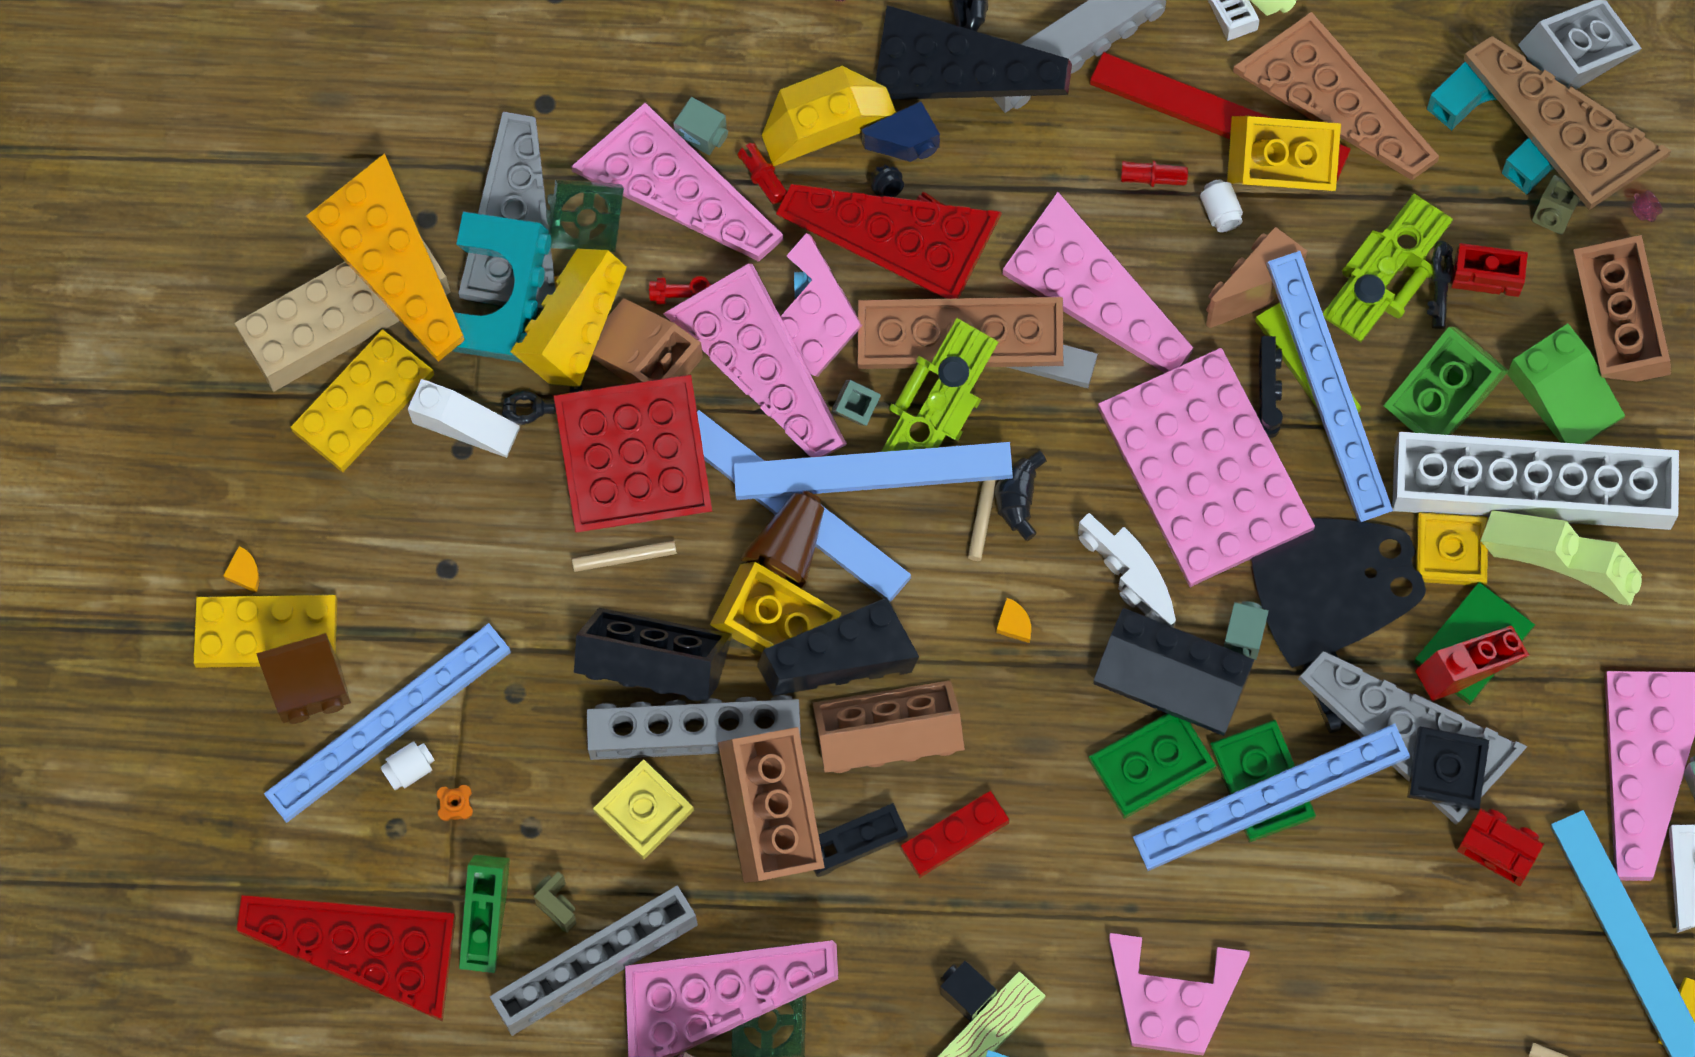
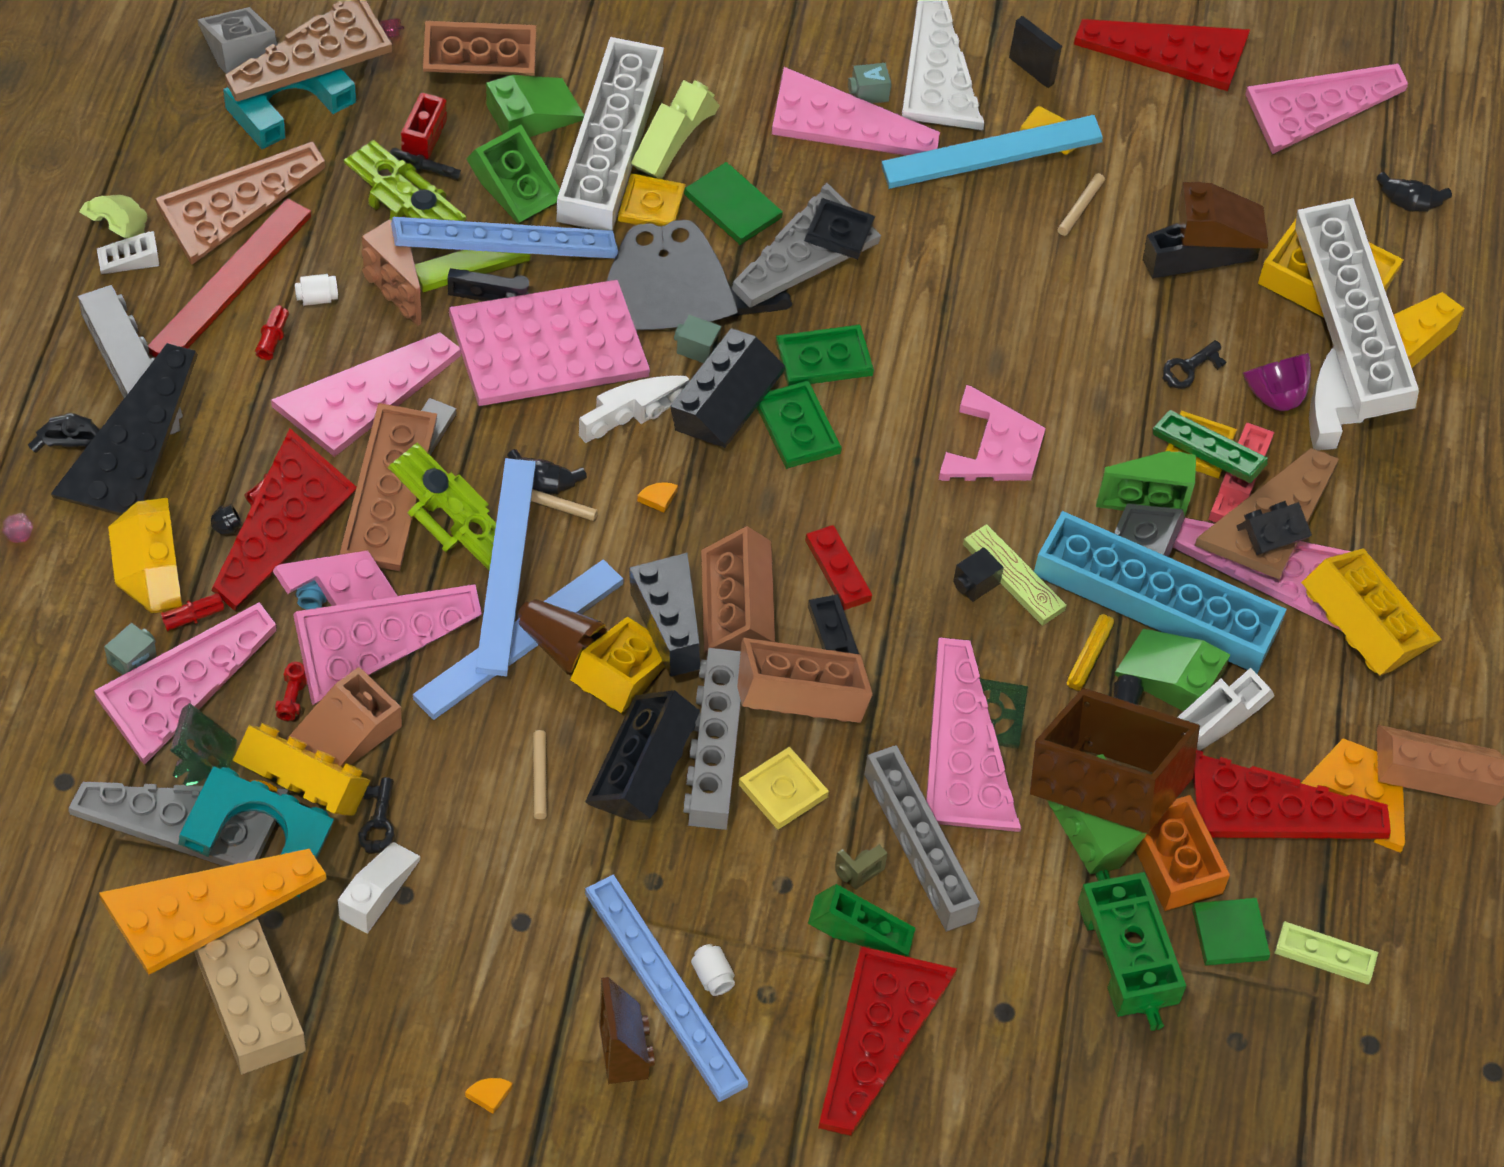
camera: 90 degrees left, 15 degrees down
yellow plate [194,595,337,668] -> none
yellow plate [291,329,434,473] -> none
orange plate [437,785,473,821] -> none
red plate [554,374,713,533] -> none
sand green brick [831,380,881,426] -> none
dark blue slope [862,101,940,162] -> none
light blue tile [1133,724,1410,871] -> none
yellow slope [1227,116,1341,191] -> none
red slope [1415,625,1529,701] -> none
red brick [1457,809,1544,886] -> none
olive bracket [1532,175,1580,234] -> none

